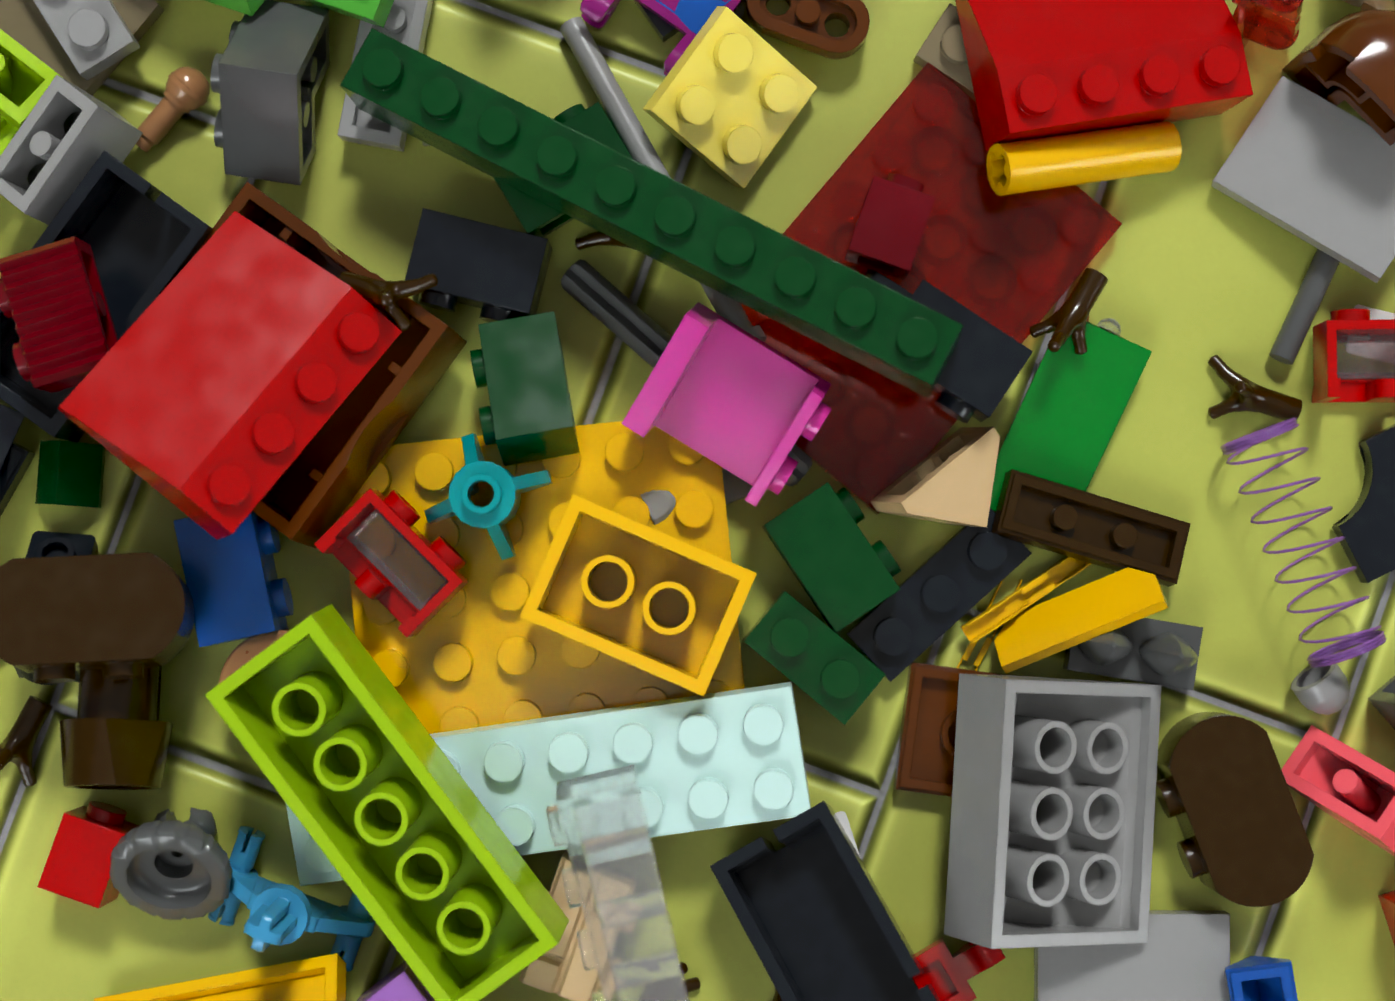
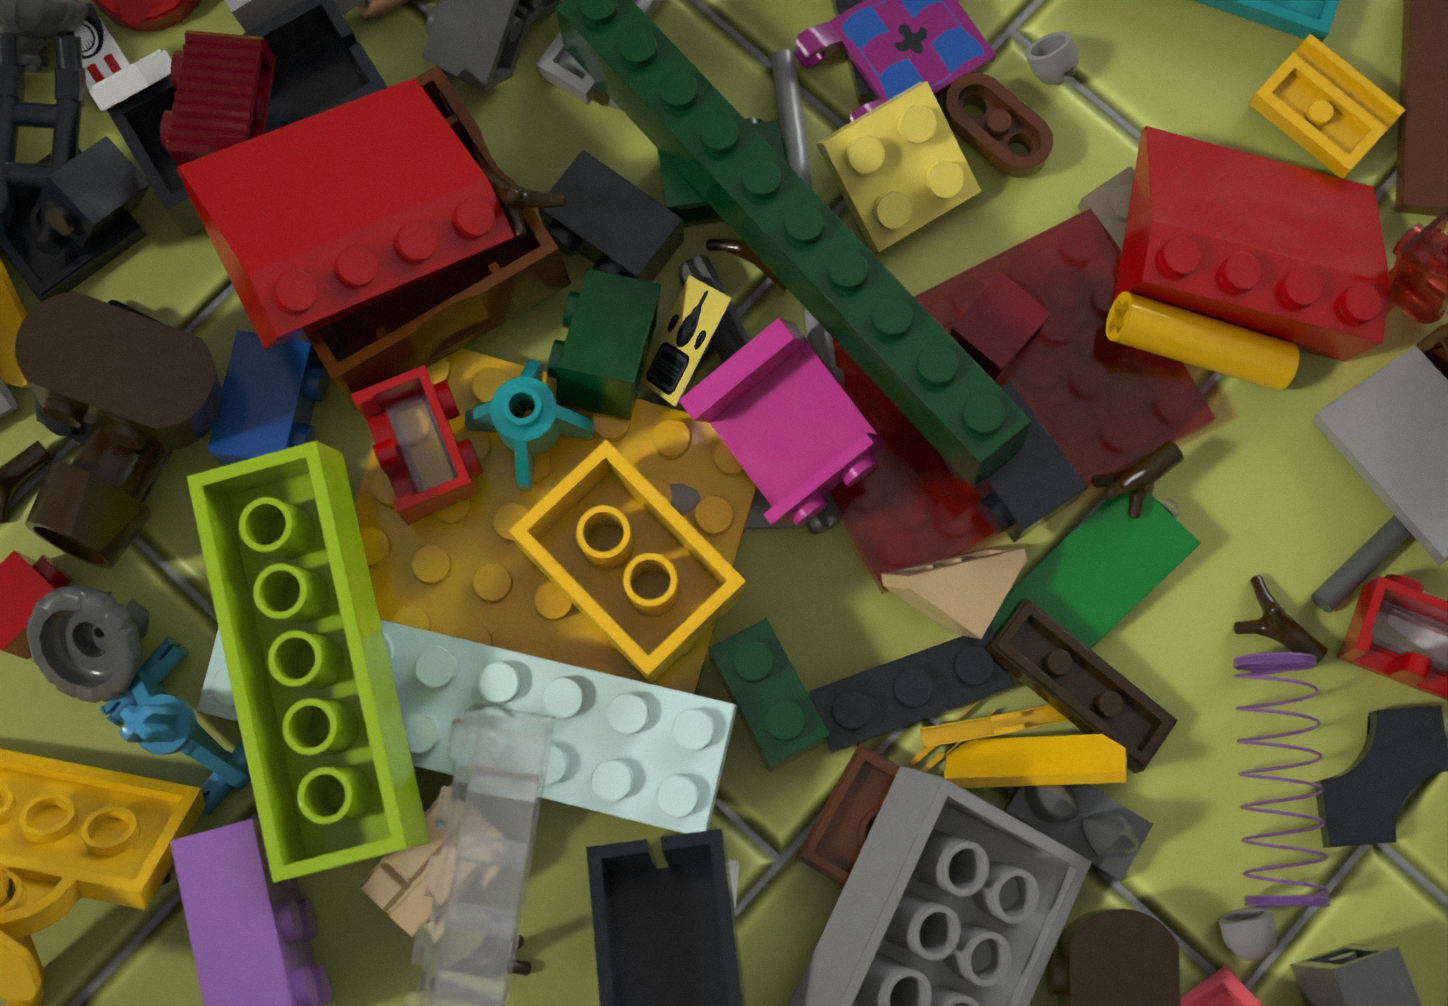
camera: 20 degrees right, 10 degrees down
dark green slope [35,440,106,508] -> none
dark green brick [762,482,901,633] -> none
none -> sticker [641,275,732,407]

